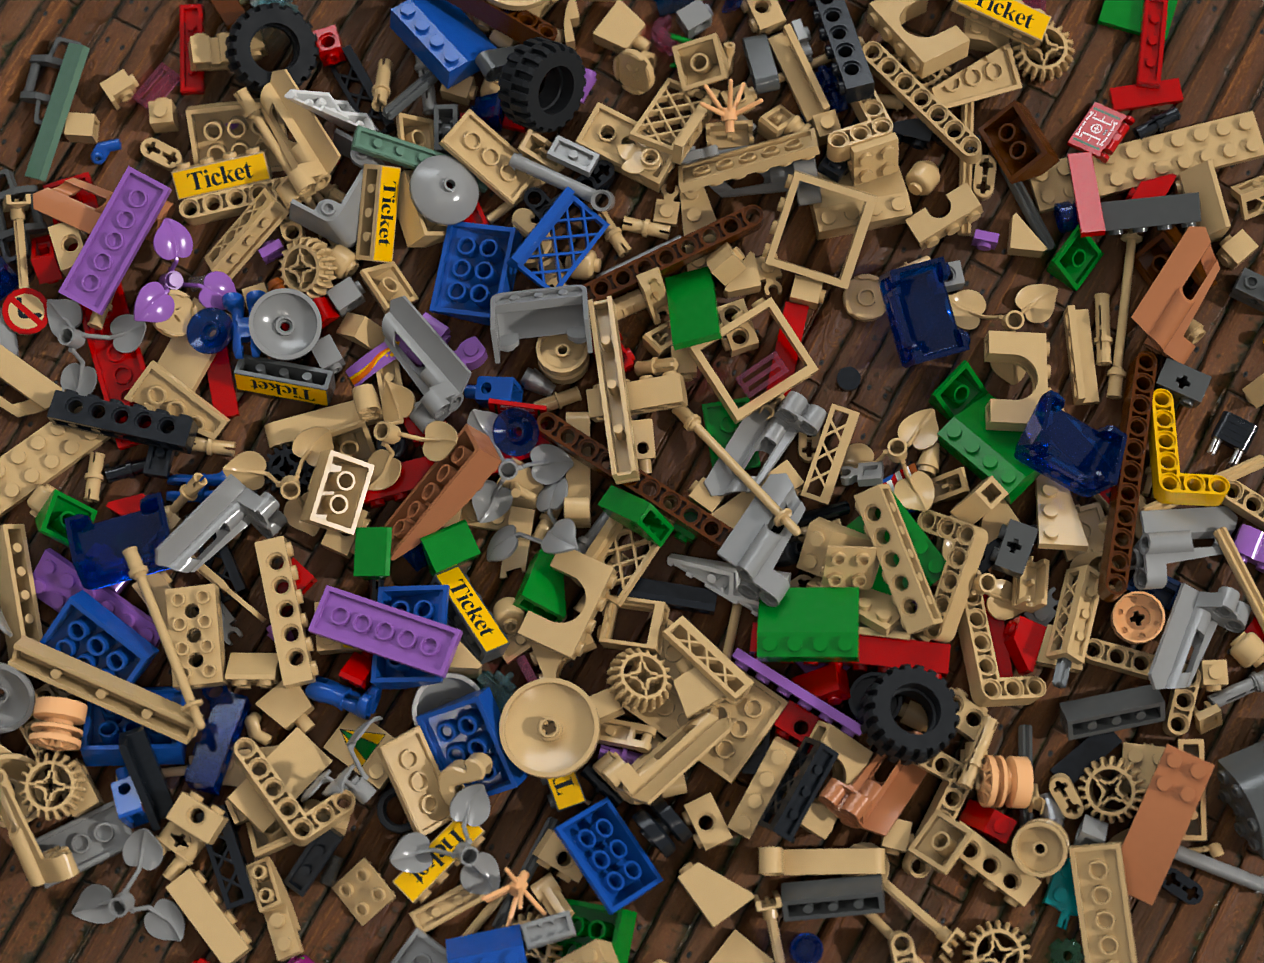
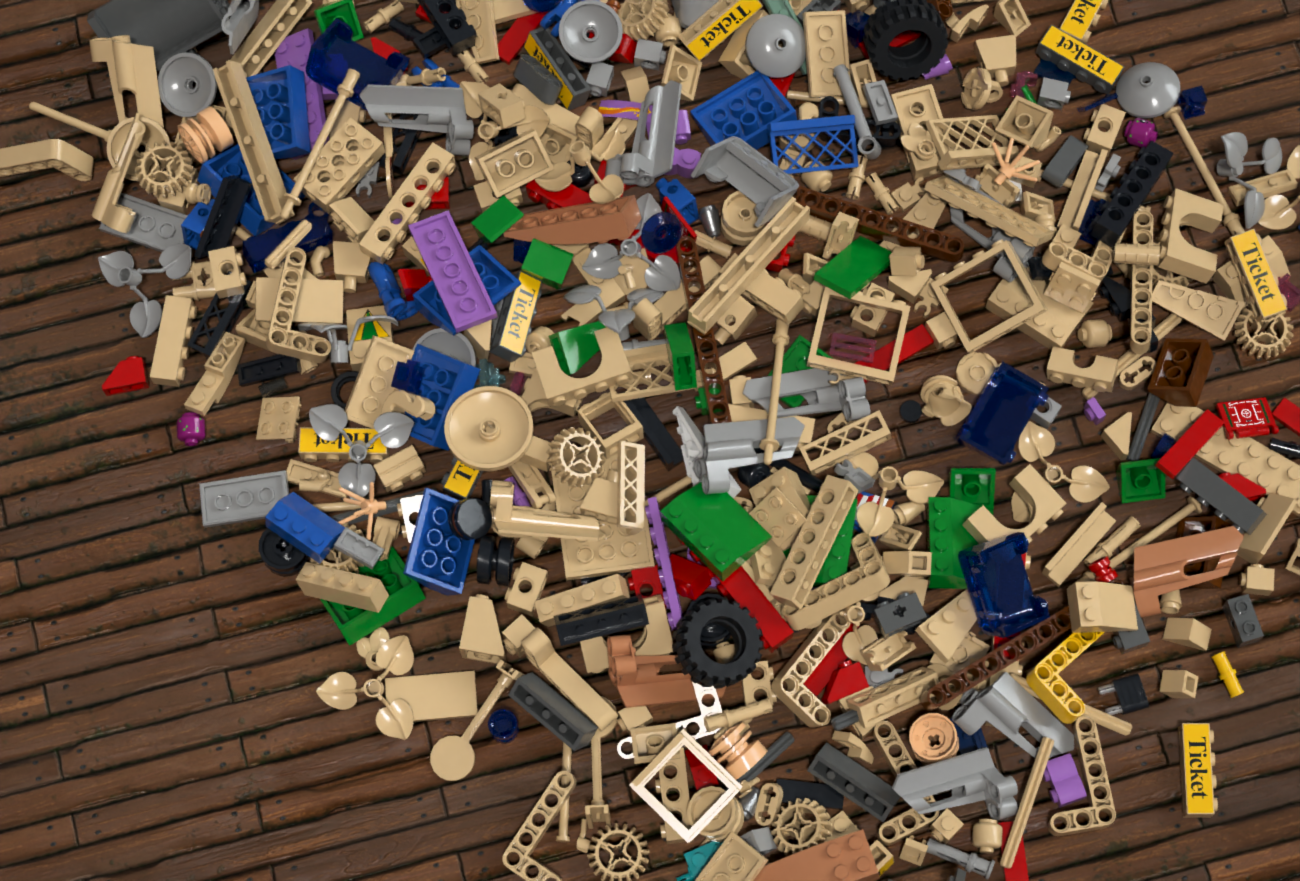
camera: 45 degrees right, 5 degrees down
none -> tan wheel [185,183,211,205]
none -> tan axle [265,220,312,269]
none -> tan arm [299,469,330,492]
none -> tan brick [373,445,426,492]
none -> clear blue brick [391,359,425,395]
none -> black head [448,498,492,540]
none -> tan brick [478,83,525,128]
none -> tan brick [502,614,535,658]
none -> dark grey beam [513,54,563,105]
none -> piece [629,729,743,843]
none -> tan tile [710,342,757,381]
none -> tan slope [832,731,874,764]
none -> tan helmet [921,375,972,426]
none -> tan slope [1067,581,1138,633]
none -> red wheel [1088,556,1118,583]
none -> tan axle [1114,243,1160,266]
none -> tan slope [1162,618,1212,651]

